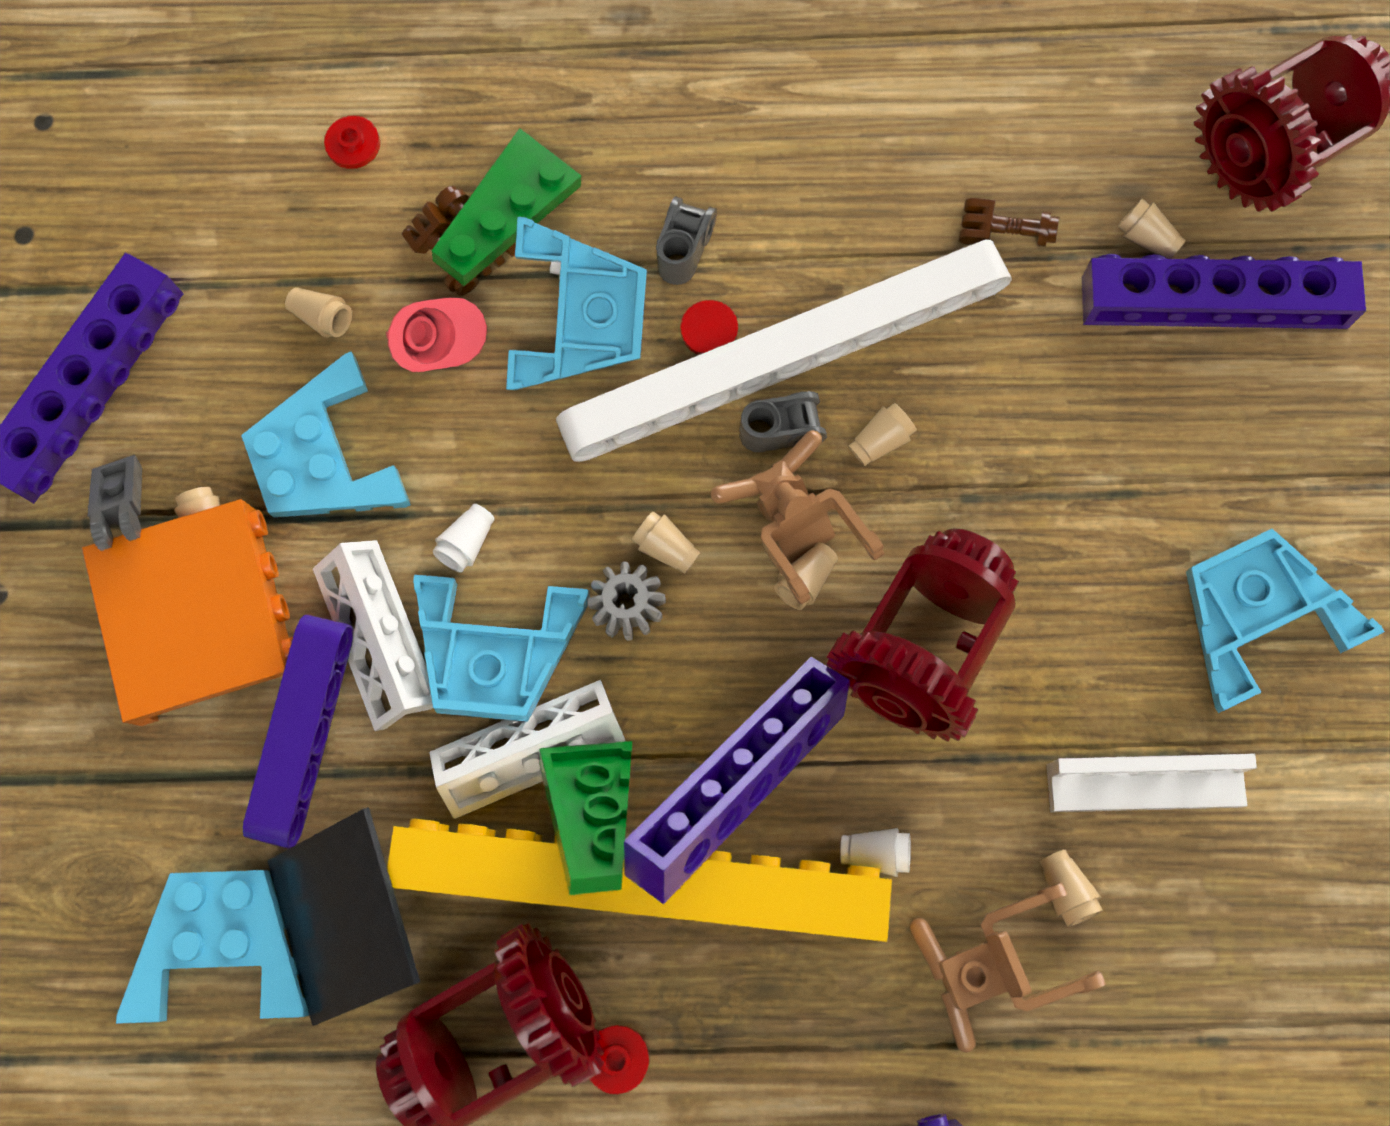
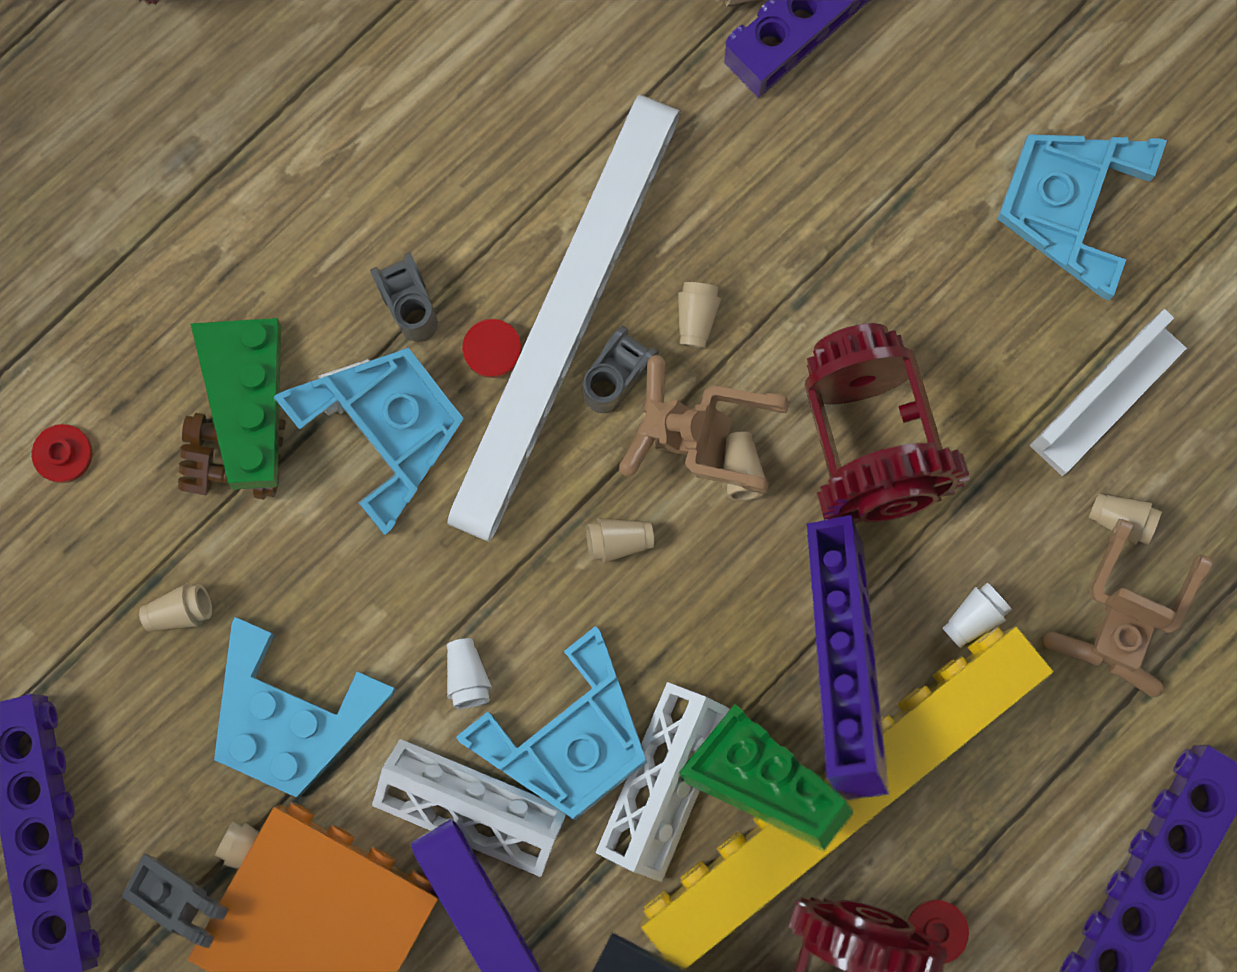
camera: 45 degrees left, 5 degrees up
coral piece [386,297,487,372] -> none
light grey gear [587,561,666,641] -> none
reddish brown hinge [959,198,1059,247] -> none

